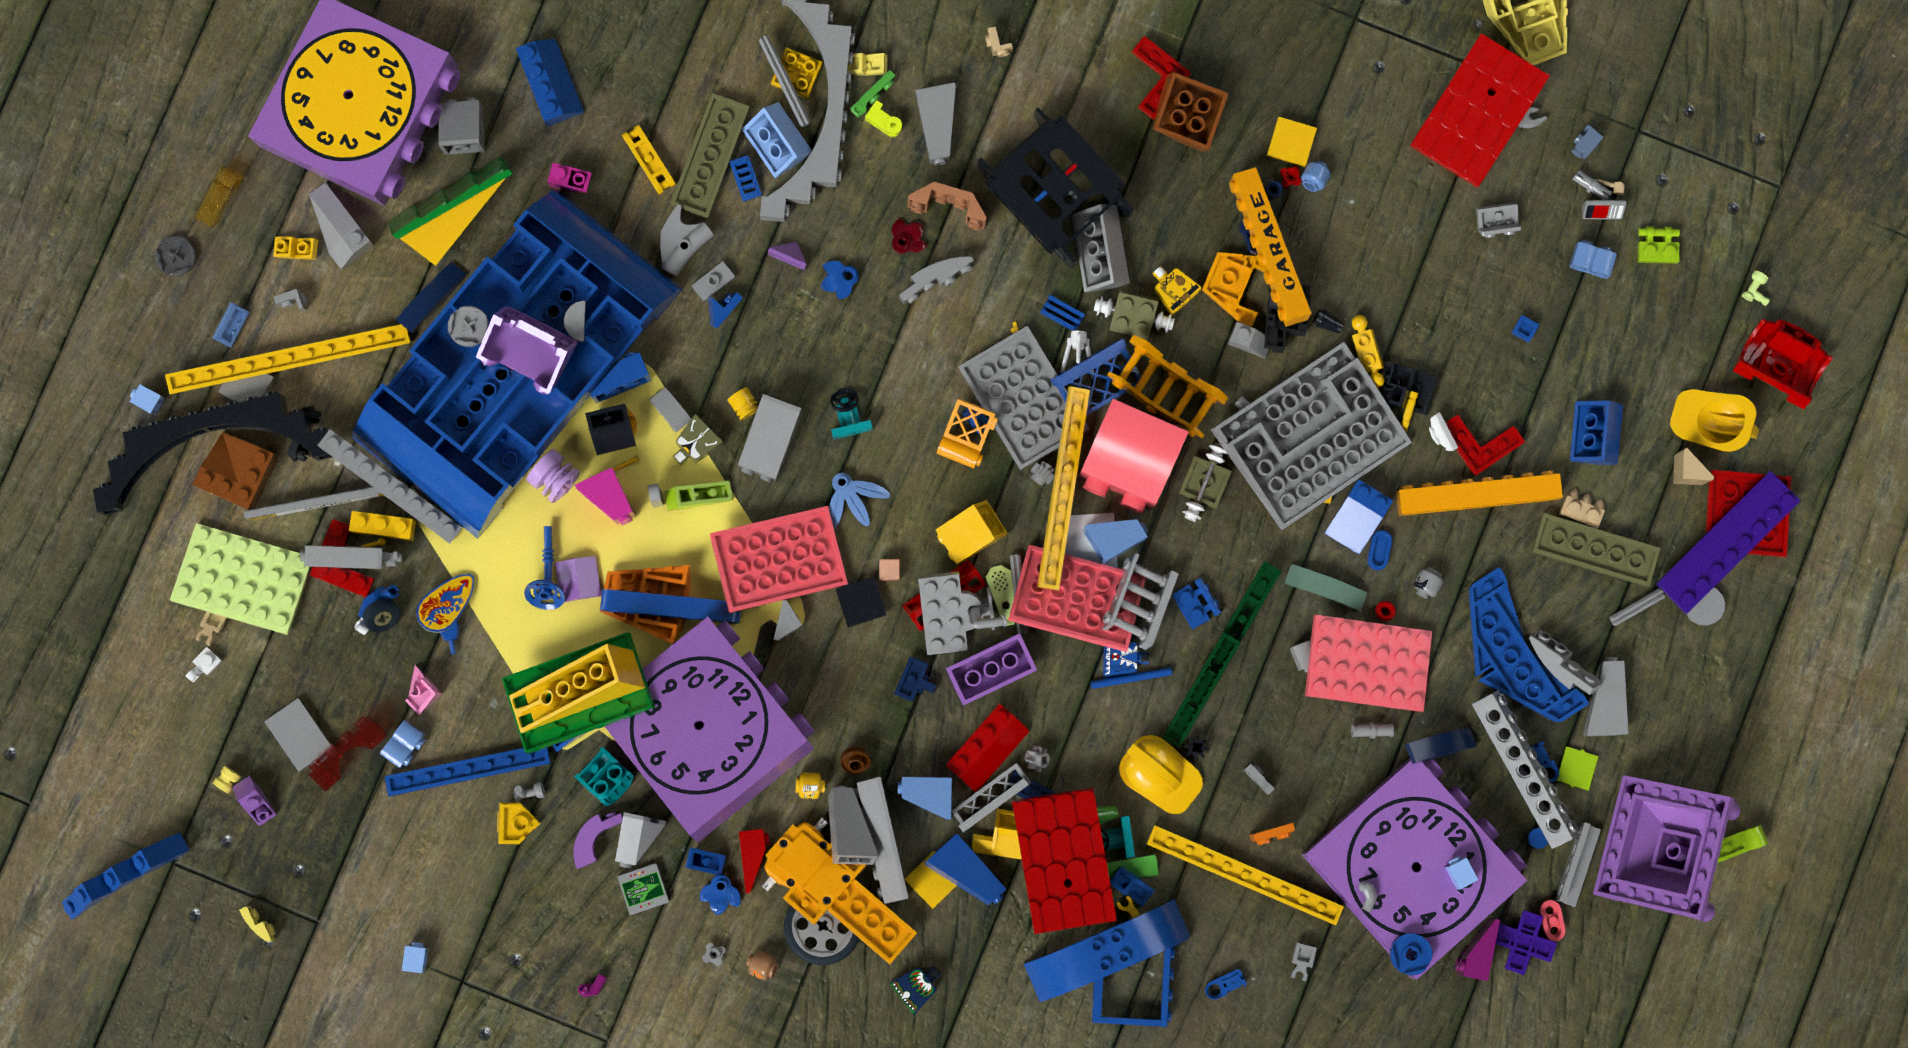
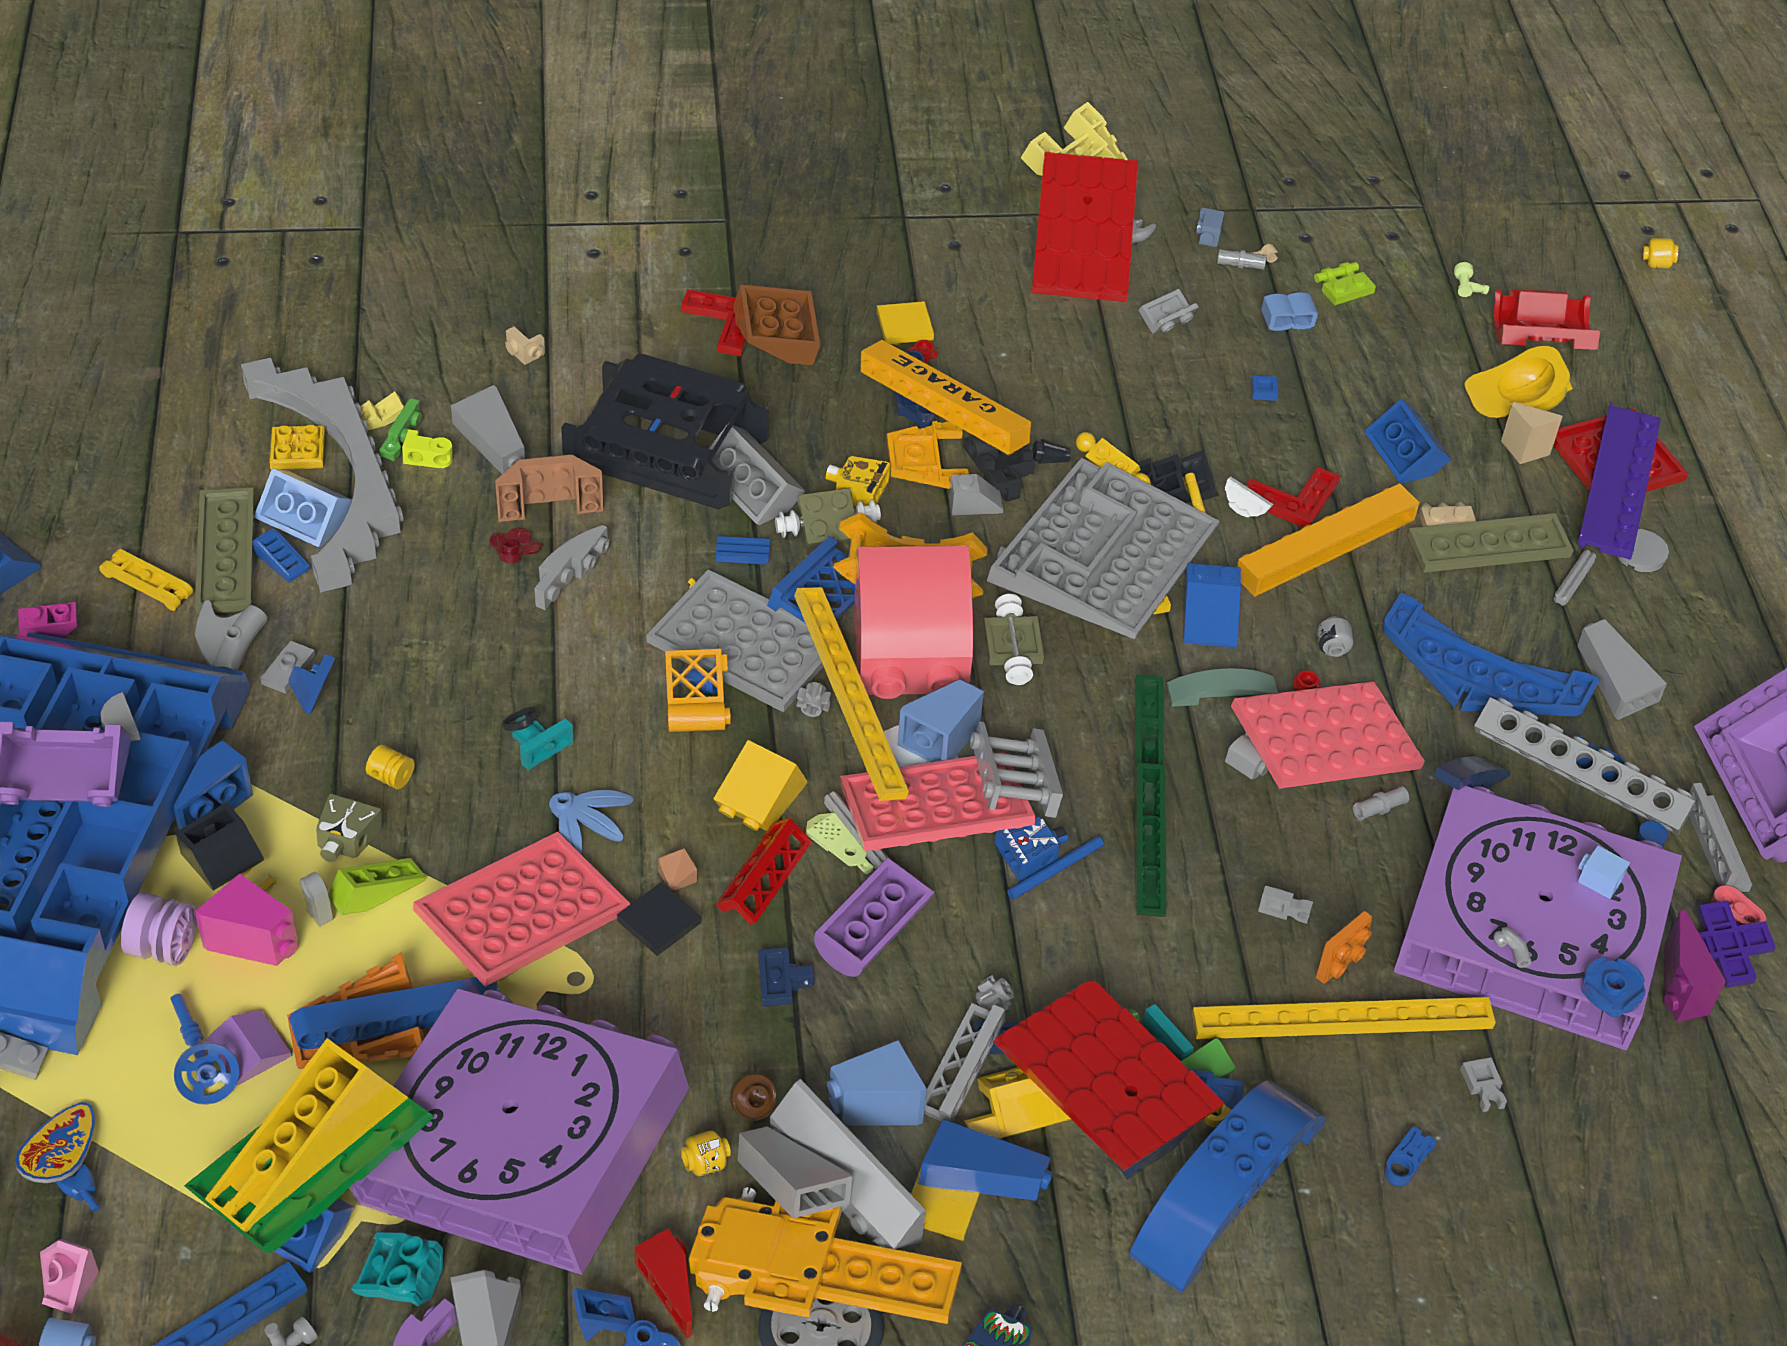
camera: 25 degrees left, 35 degrees down
light grey slope [649,387,691,432] -> none
light grey slope [738,394,803,483] -> none
light grey axle [759,35,810,127] -> none
medium lavender slope [768,241,807,271] -> none
light grey slope [774,600,803,642] -> none
blue plate [820,261,859,300] -> none
light grey plate [918,571,1007,655] -> none
red slope [946,703,1030,792] -> none
white plant [1060,331,1094,379] -> none
blue window [1092,947,1174,1027] -> none
yellow piece [1119,735,1203,814] -> none
blue plate [1172,577,1222,630] -> none
black gear [1183,735,1210,760] -> none
medium blue head [1301,161,1331,192] -> none
blue tile [1367,530,1392,571] -> none
light grey slope [1529,630,1602,695] -> none
lime piece [1556,746,1599,791] -> none
slope [1582,200,1626,220] -> none

